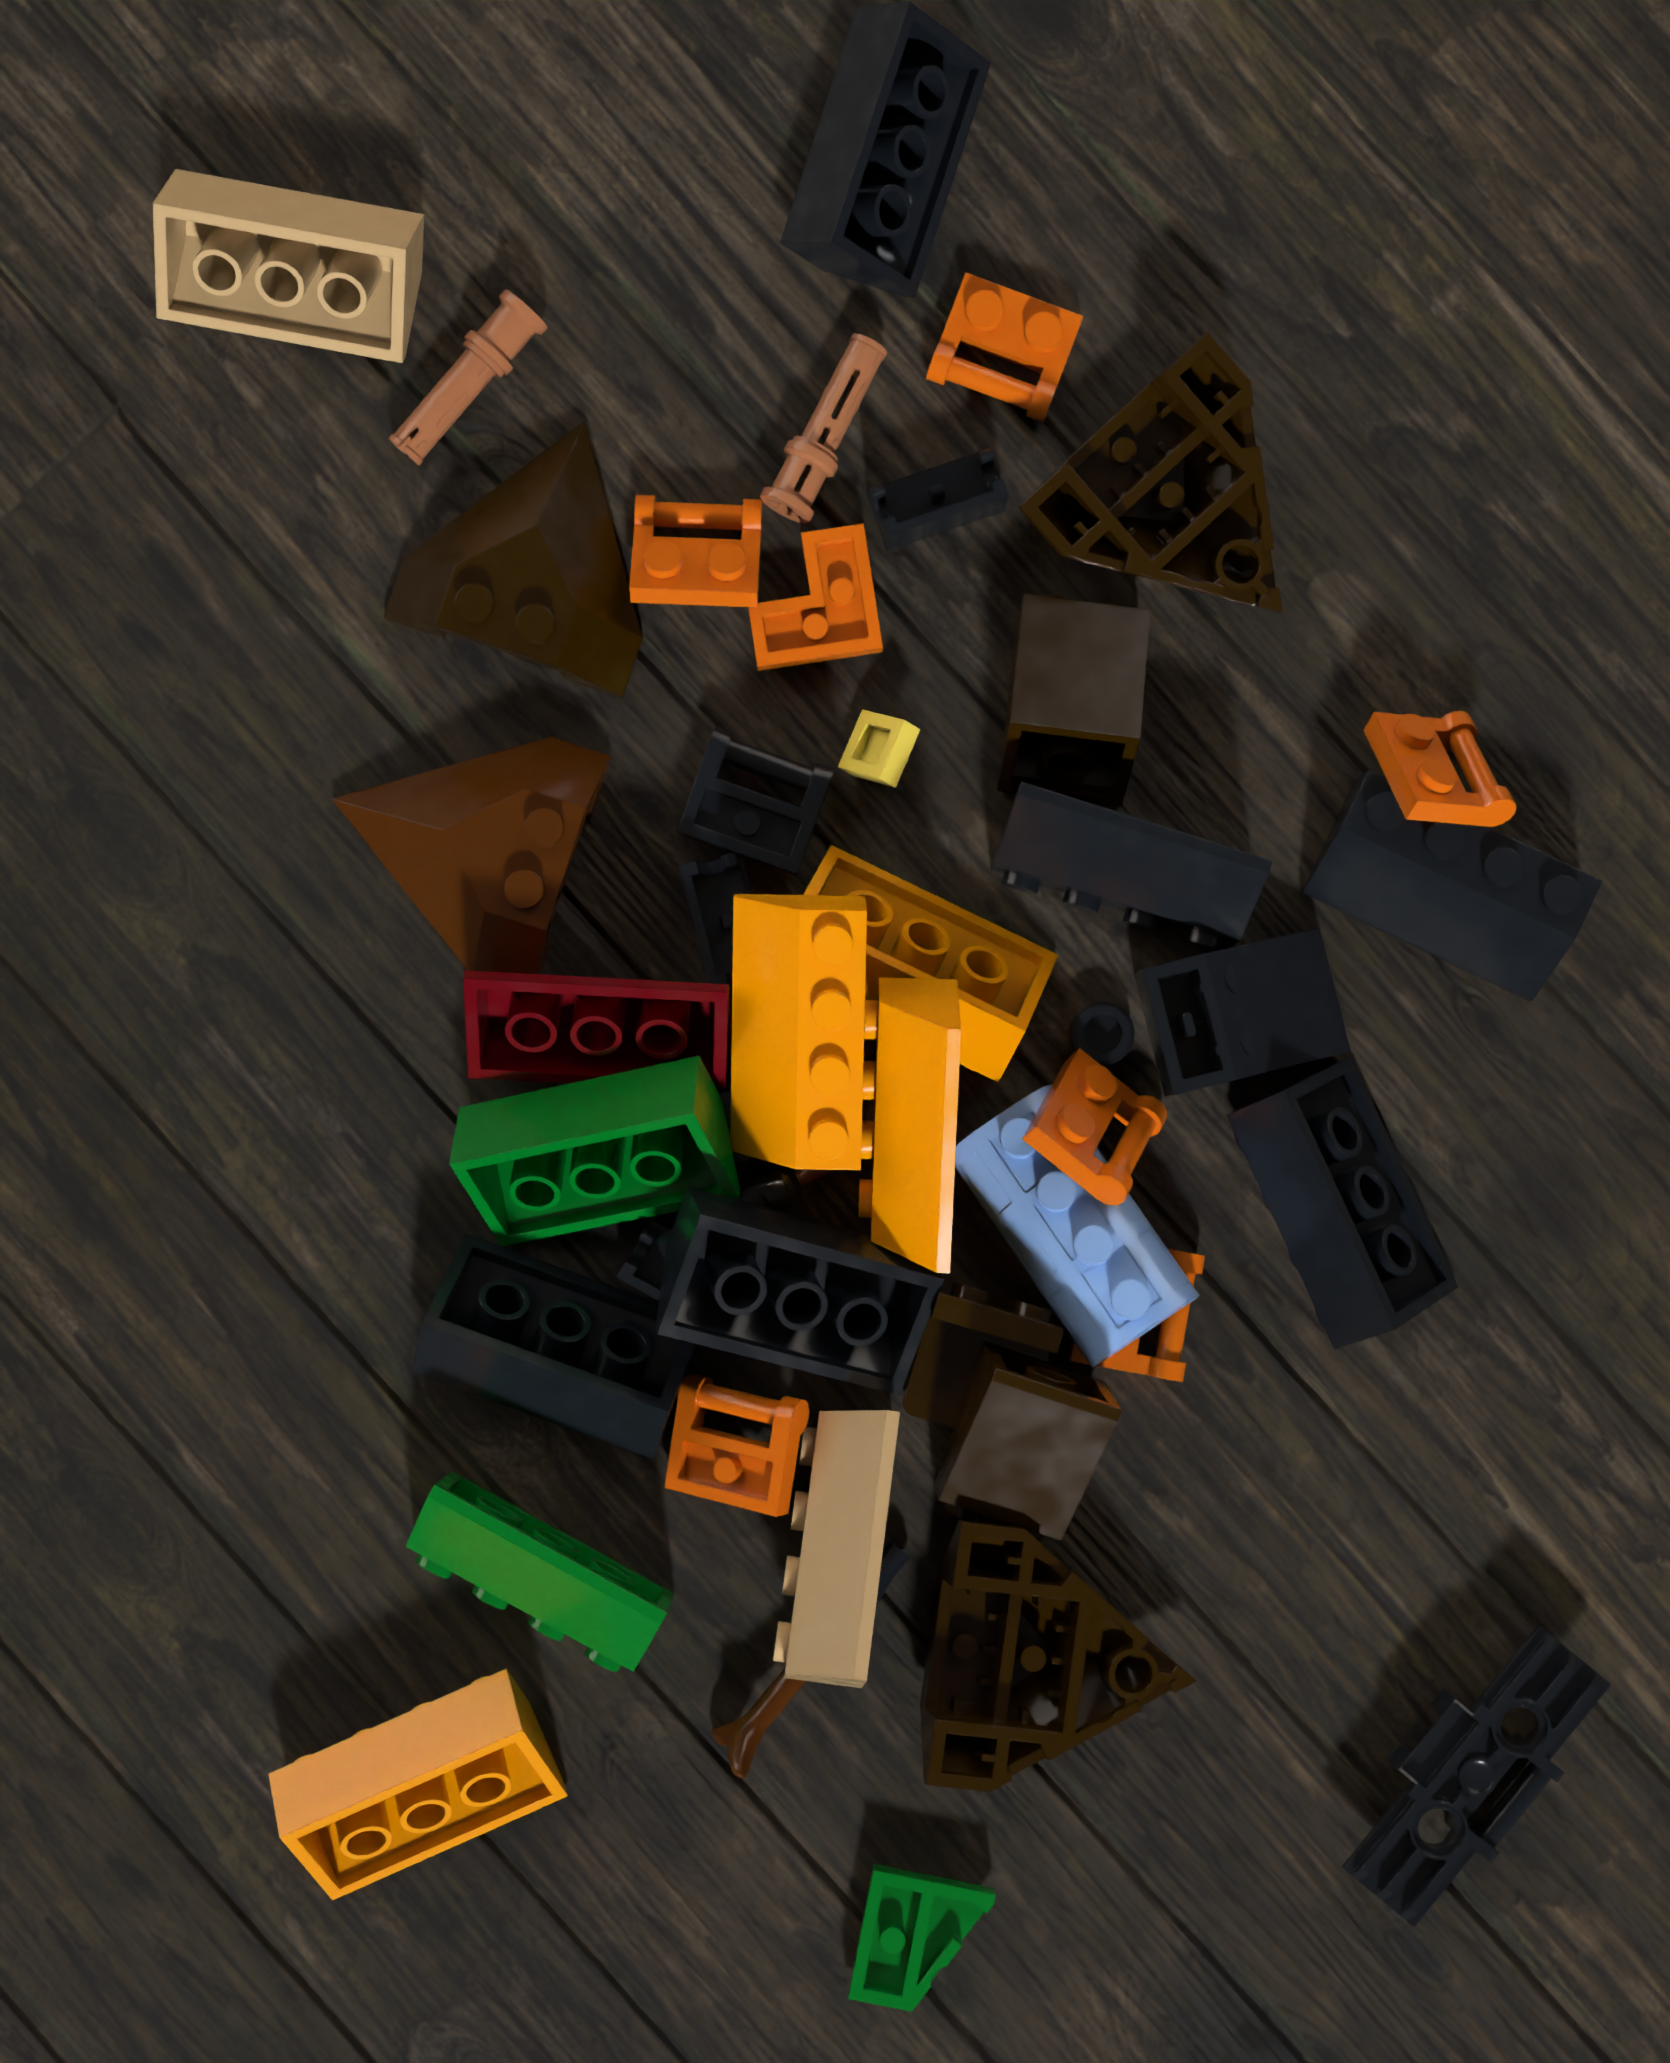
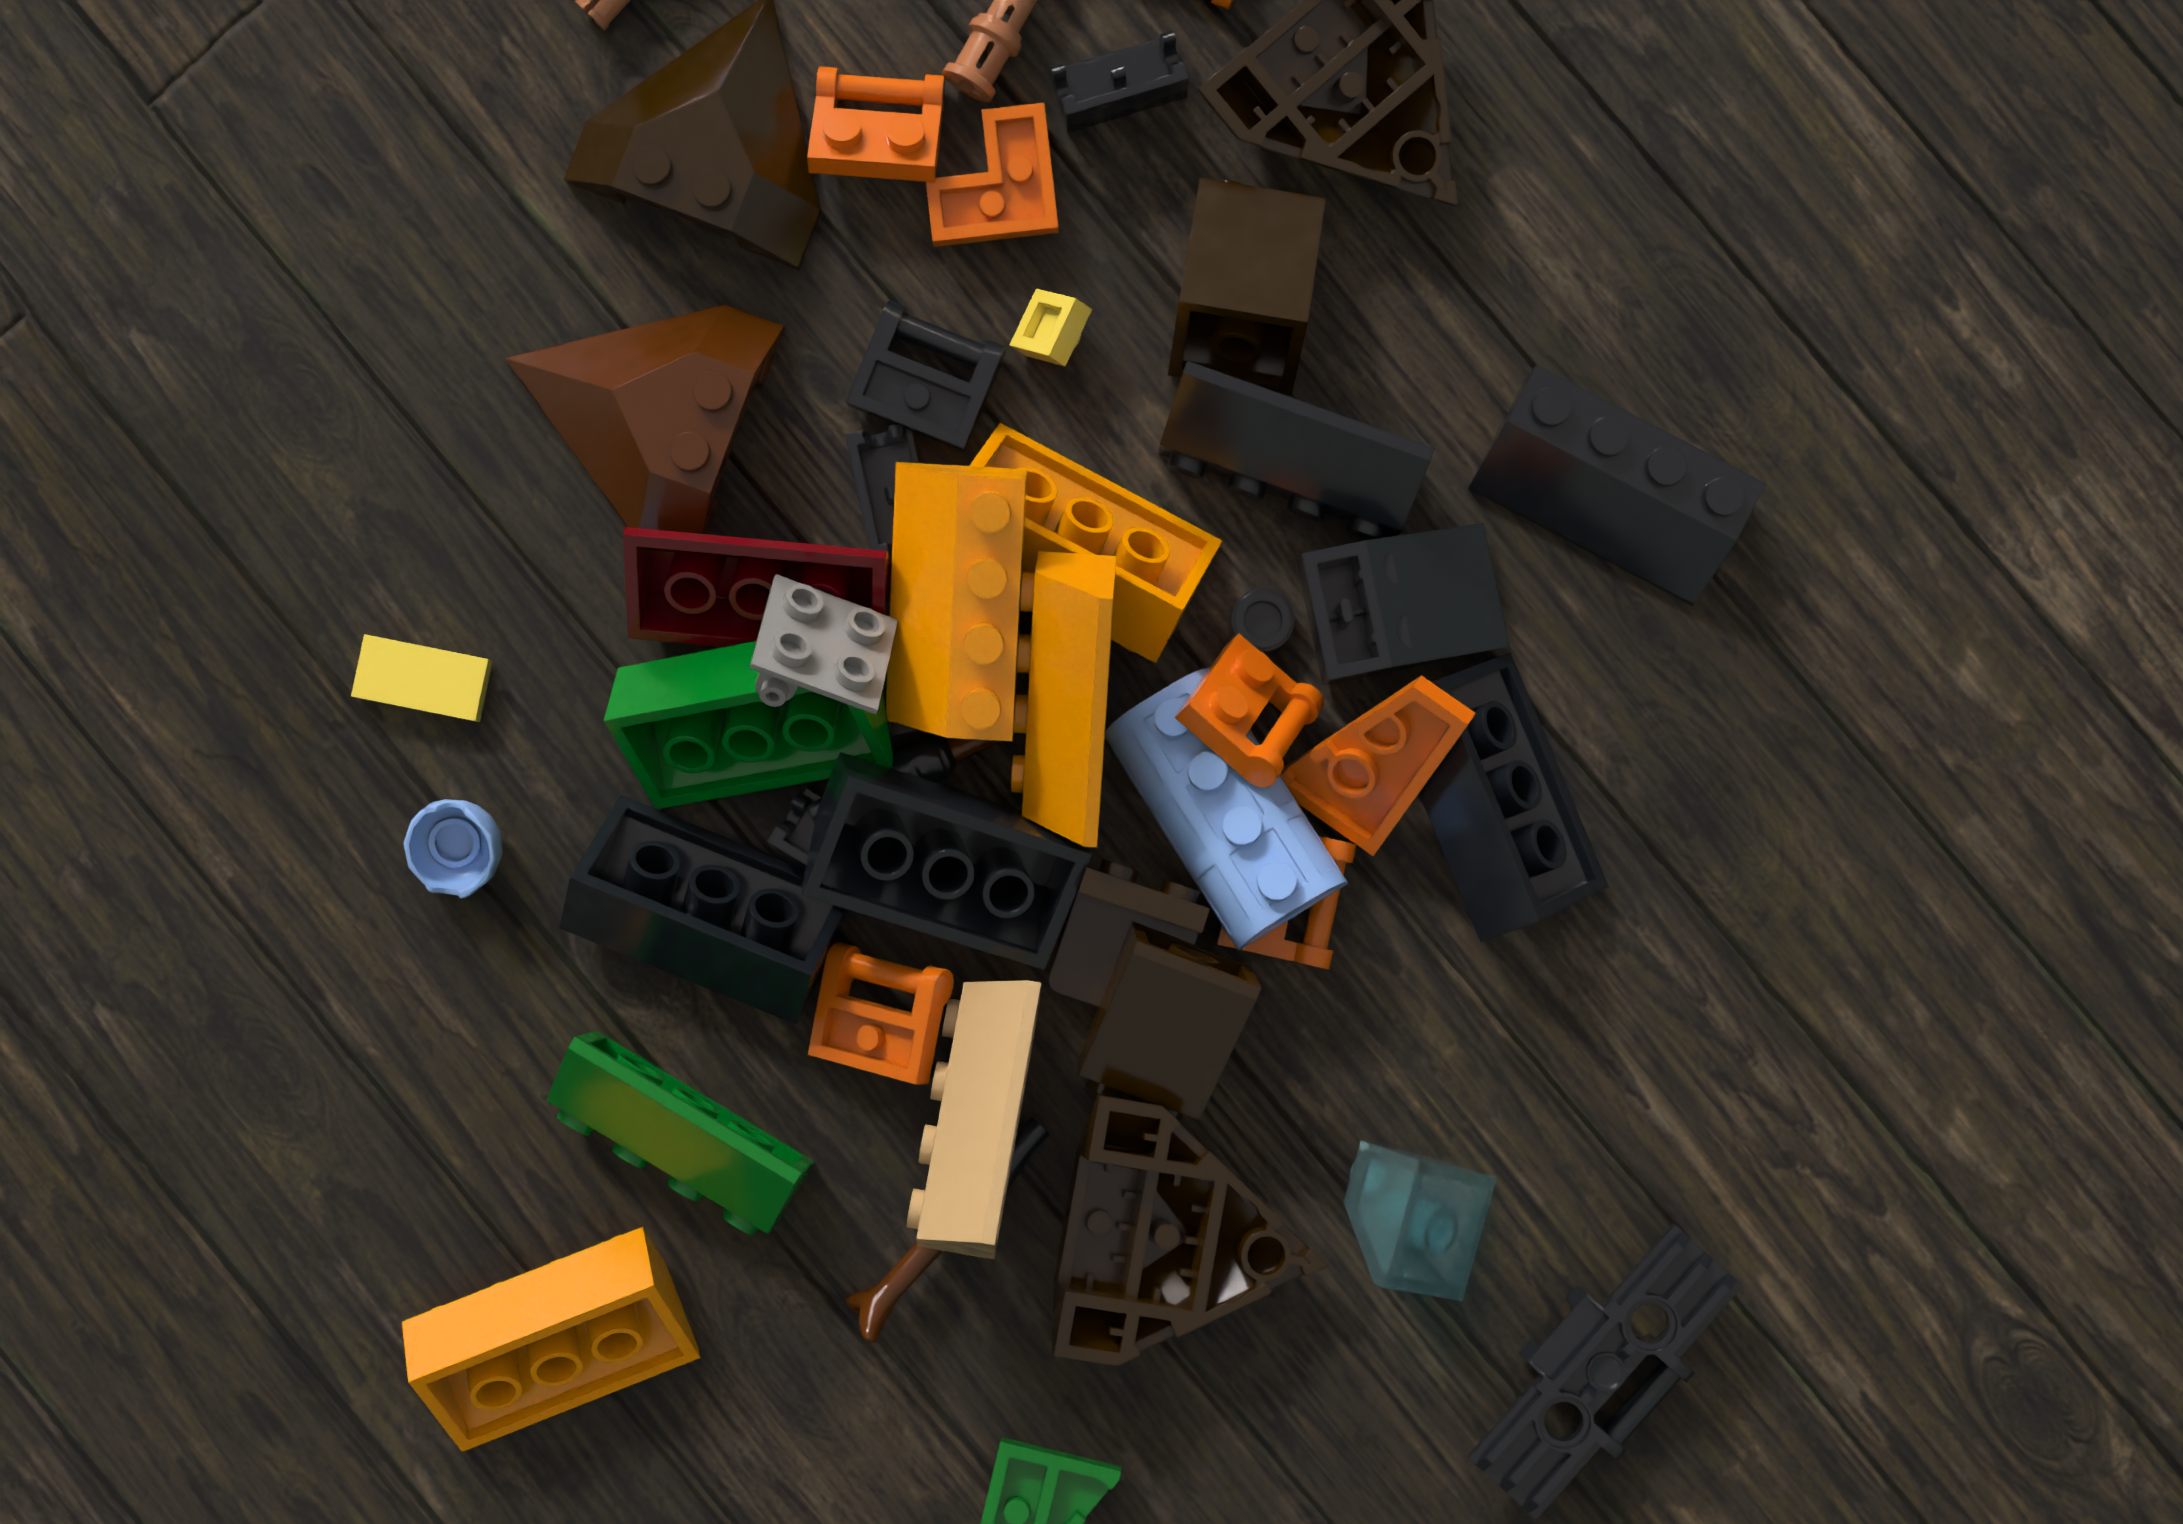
camera: 10 degrees right, 0 degrees up
orange plate [1363,711,1516,827] -> none
none -> light yellow tile [351,634,493,722]
none -> light blue hair [403,799,503,898]
none -> light grey hinge [749,574,898,715]
none -> orange wing [1280,675,1476,856]
none -> clear light blue slope [1344,1140,1497,1301]

